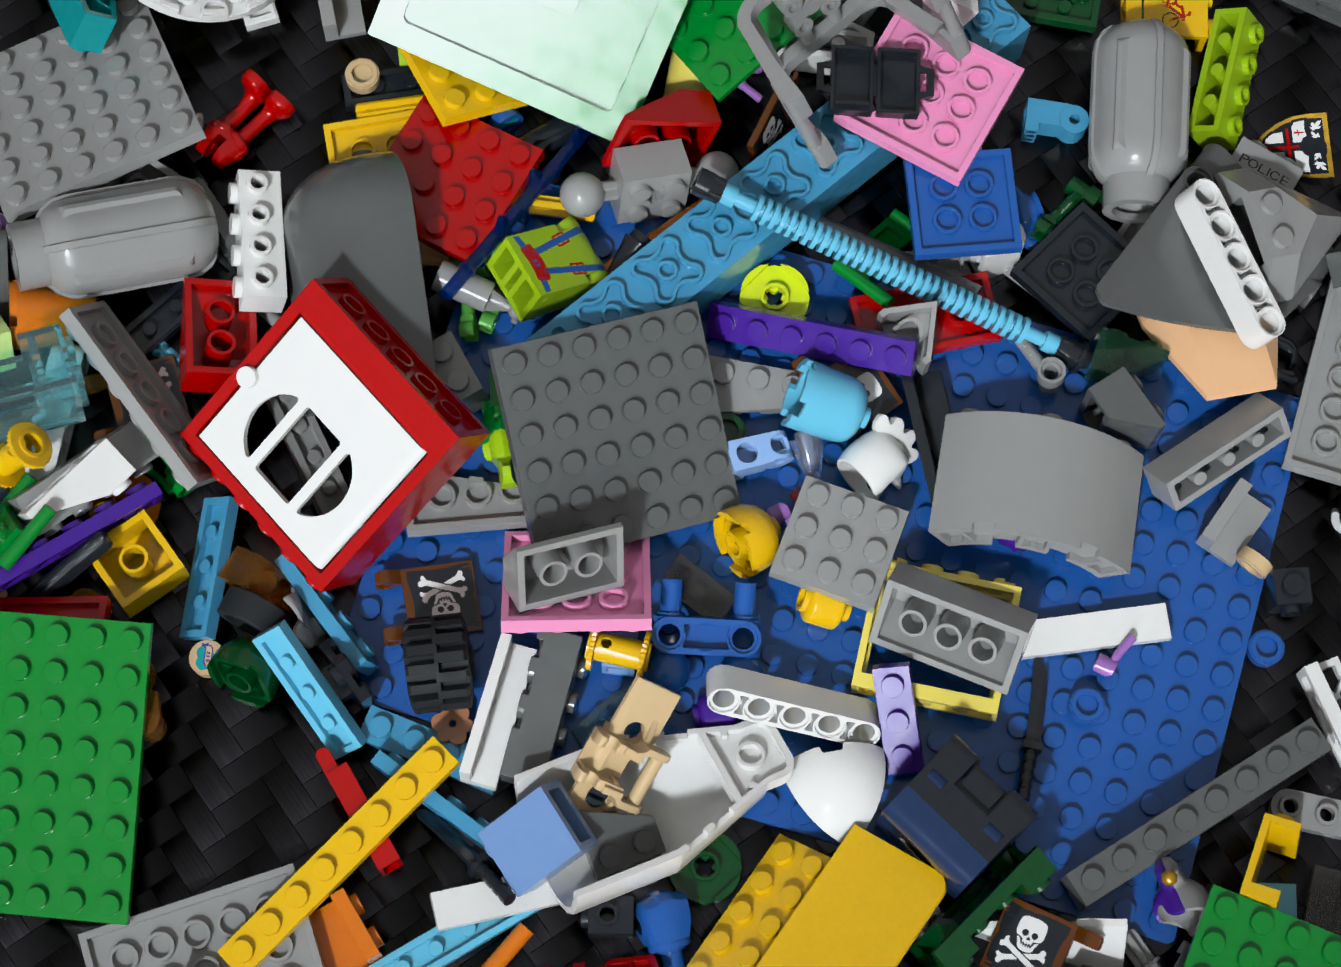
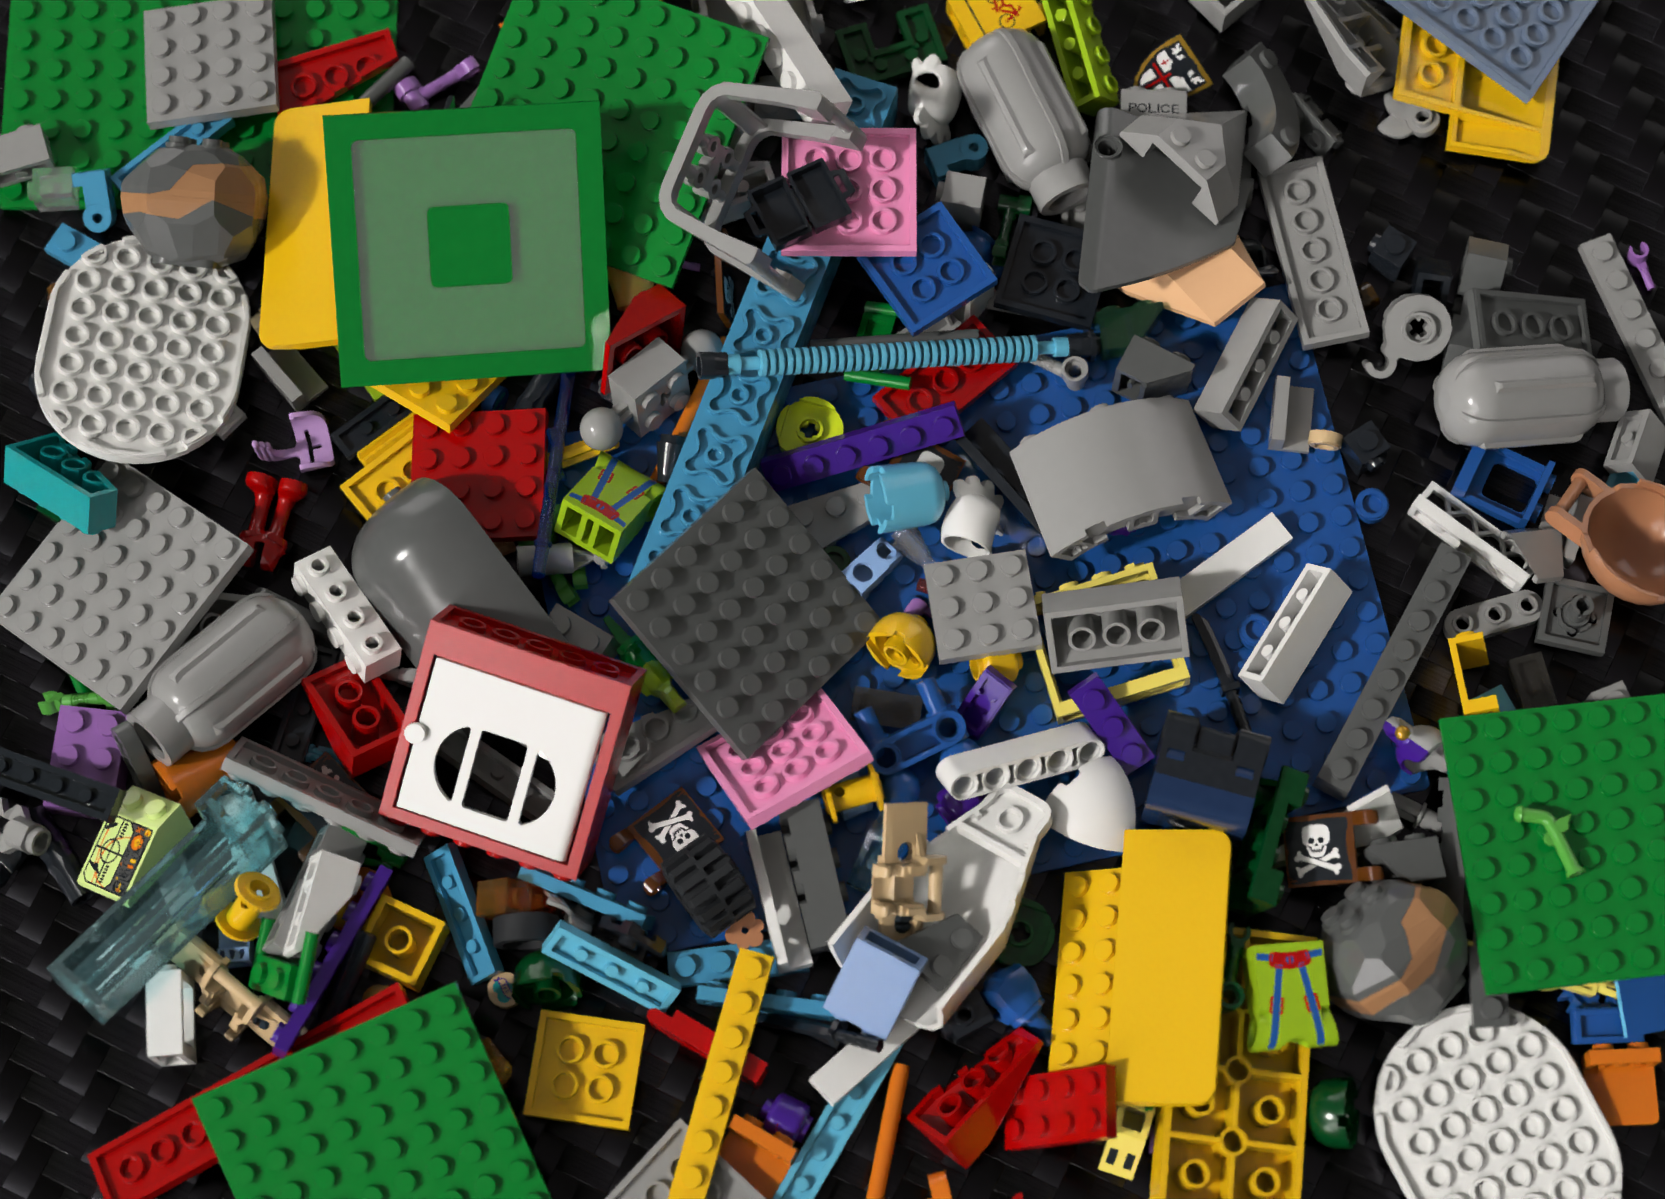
camera: 25 degrees left, 0 degrees up
tan tile [345,58,380,94] -> none
light grey slope [503,522,624,612] -> none
light grey slope [875,301,938,376] -> none
medium lavender hand [1093,633,1137,676] -> none
white beam [1175,178,1286,349] -> none
none -> lavender helmet [252,411,335,473]
none -> yellow plate [523,1009,646,1131]
none -> dark purple head [758,1093,814,1143]
none -> white piece [908,54,962,145]
none -> light grey brick [935,170,986,231]
none -> dark purple plate [957,665,1017,740]
none -> white brick [1238,563,1353,704]

